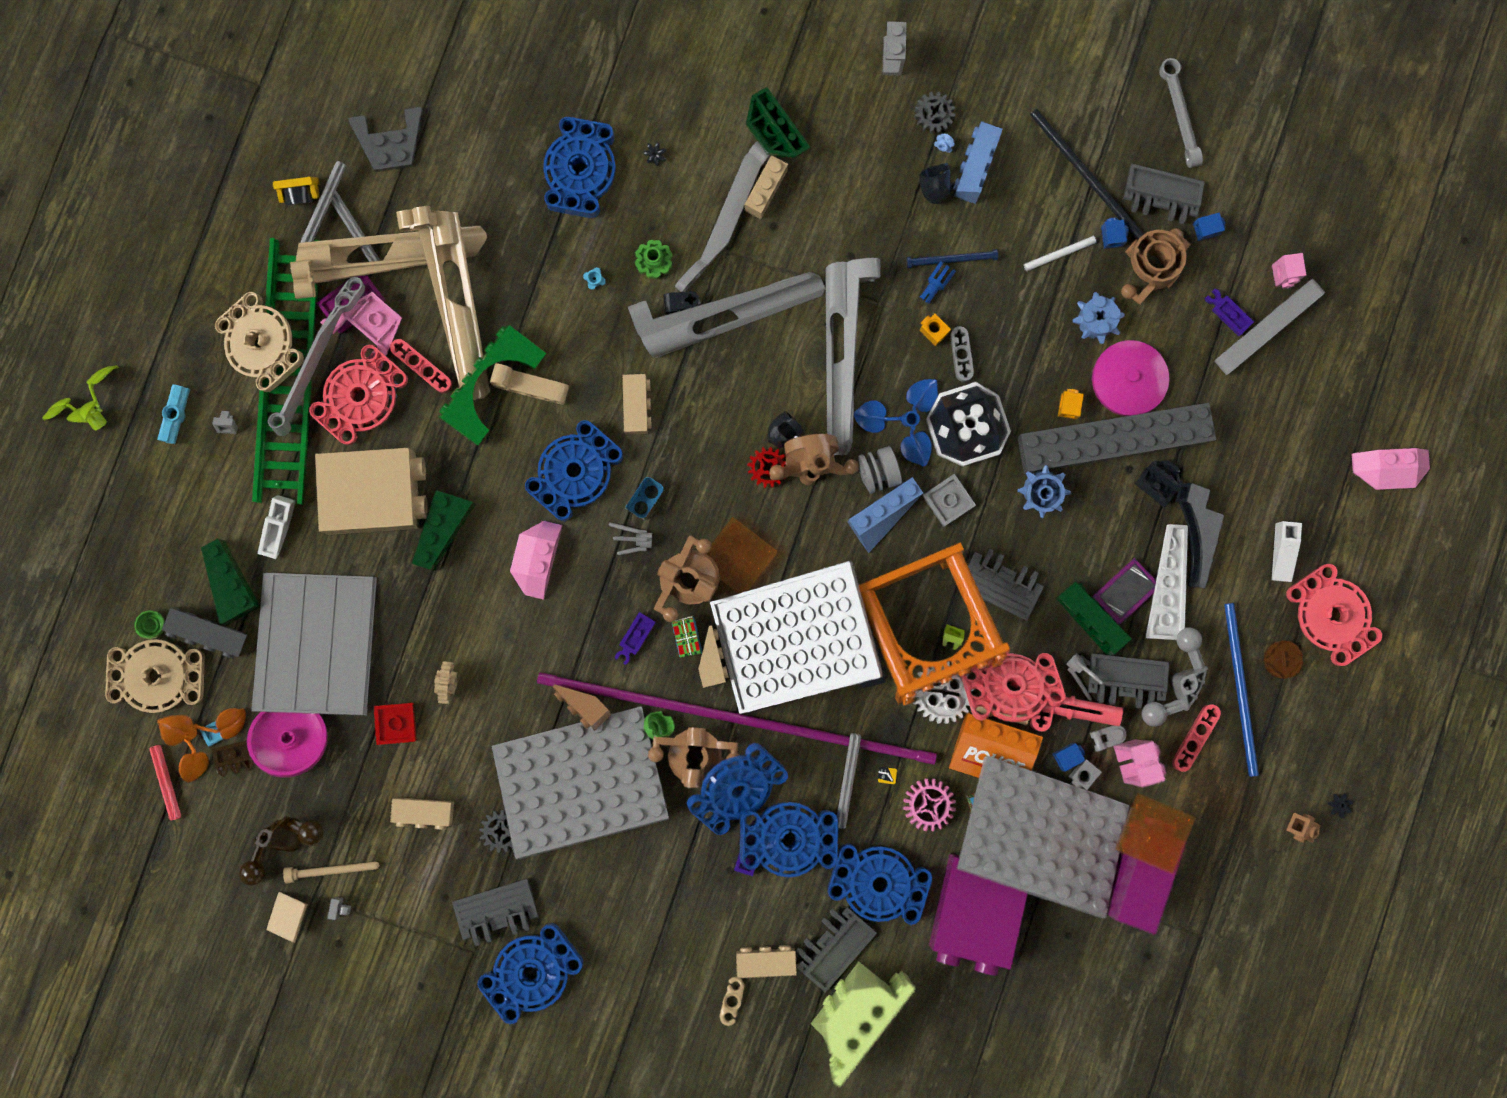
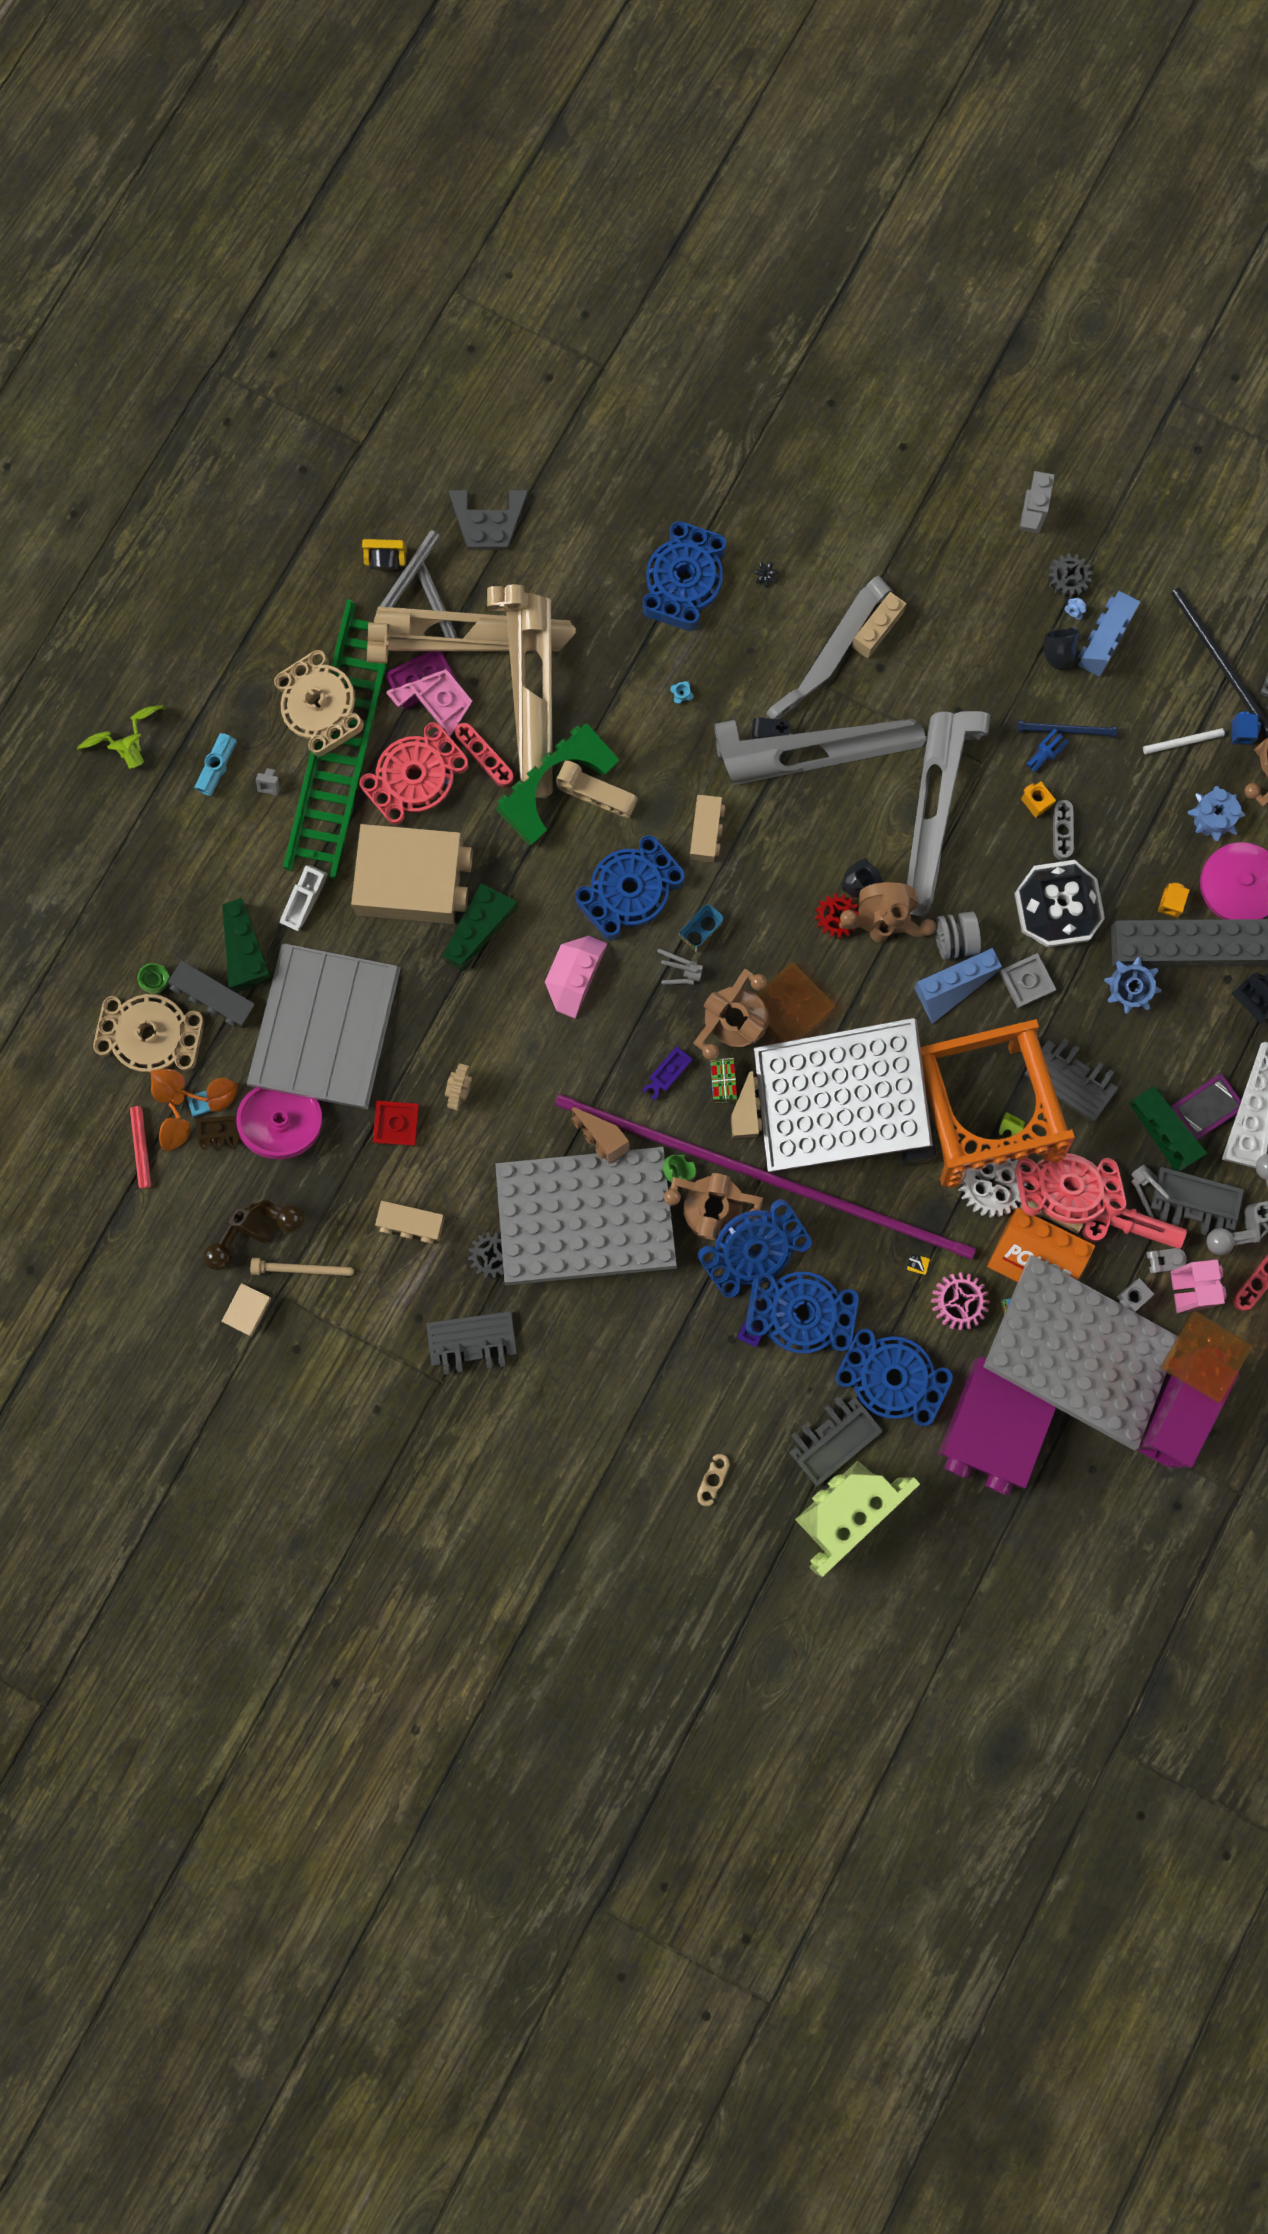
camera: 15 degrees right, 5 degrees down
light grey piece [268,277,365,436] -> none
light grey tile [328,897,351,920] -> none
blue piece [478,923,584,1024] -> none
bright green plant [635,240,673,279] -> none
tan brick [736,945,796,978] -> none
dark green wedge [746,87,810,158] -> none
light grey axle [837,733,861,829] -> none
blue plant [854,379,938,466] -> none
blue brick [1052,743,1085,771] -> none

